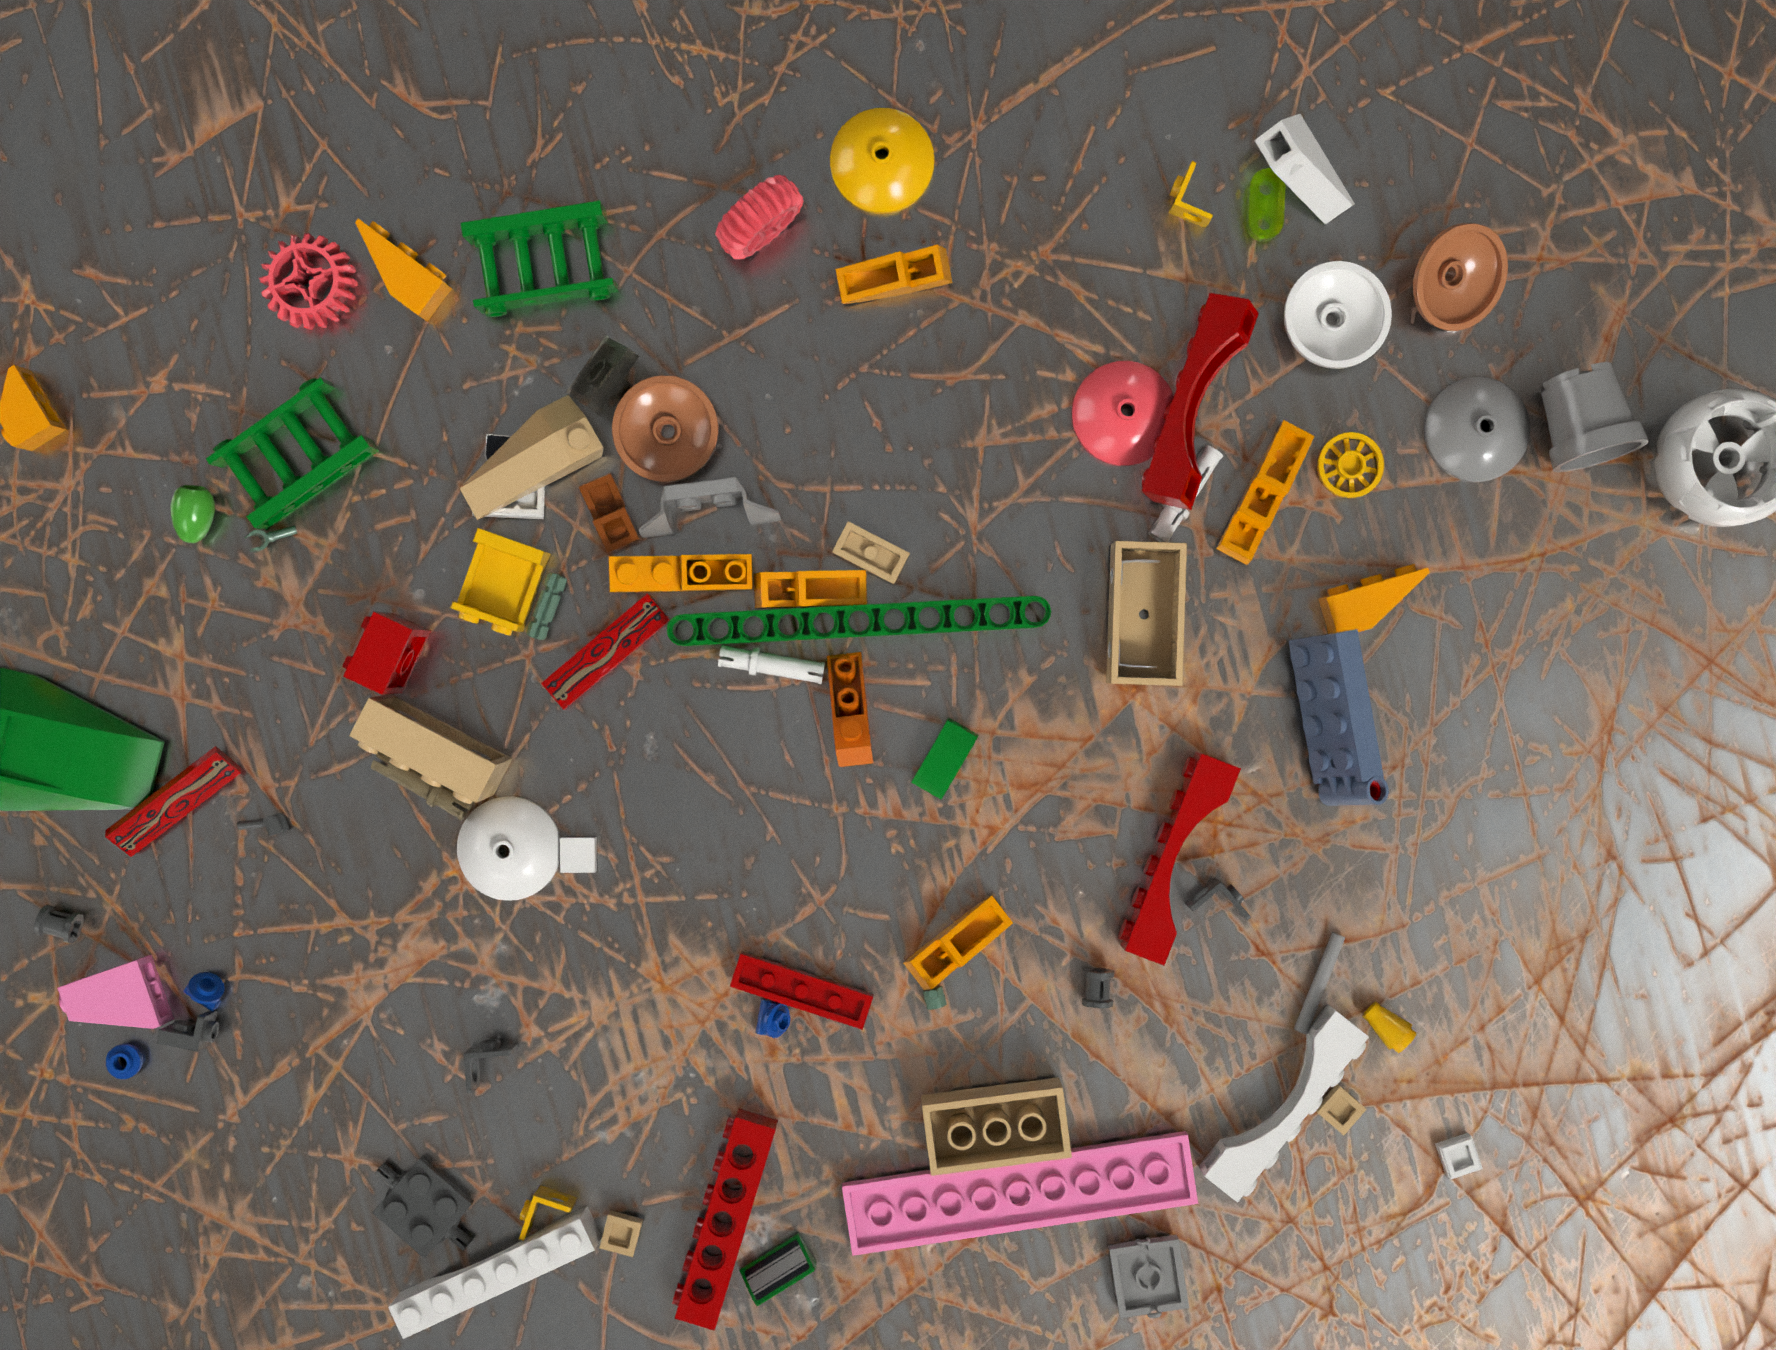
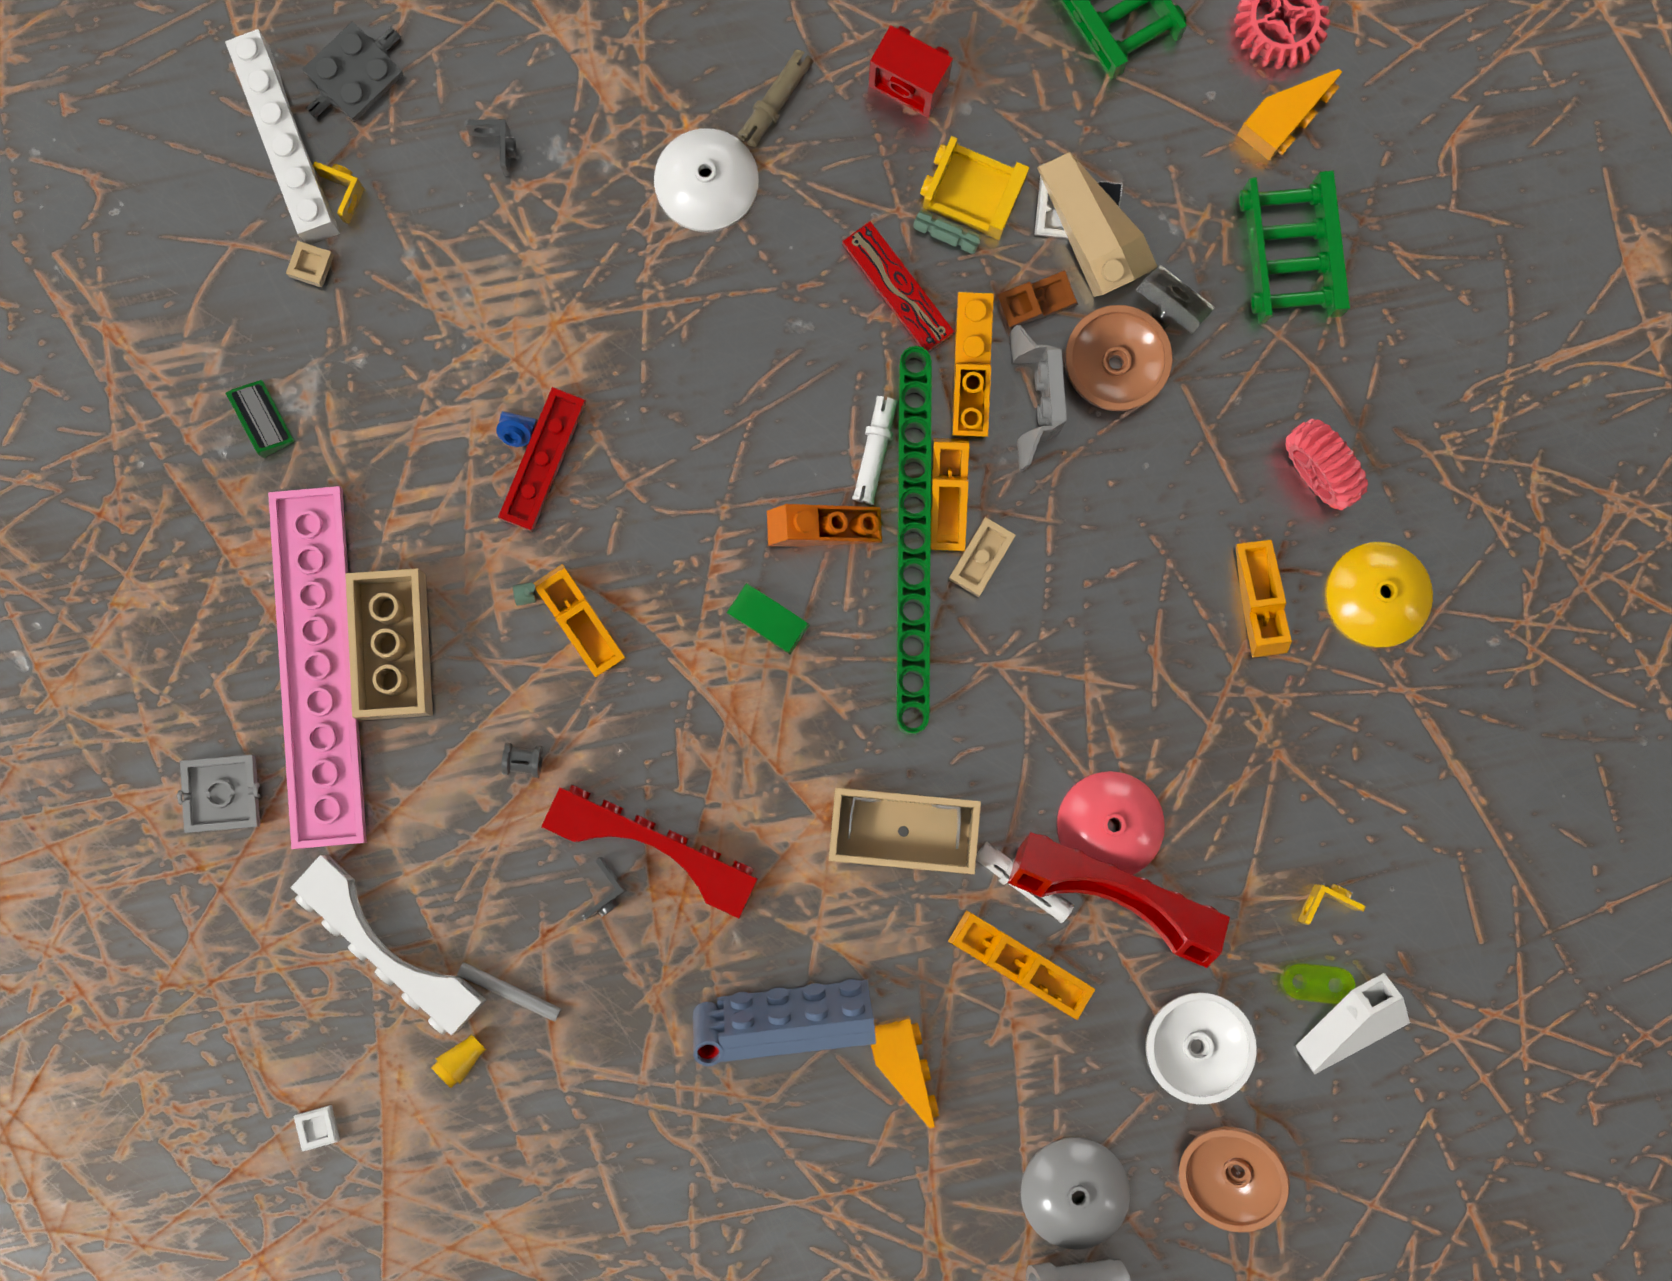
camera: 90 degrees right, 5 degrees down
tan piece [349,694,513,804] -> none
white tile [560,837,597,873] -> none
red brick [672,1108,778,1331] -> none
tan plate [1316,1084,1367,1135] -> none
yellow wheel [1317,432,1384,499] -> none

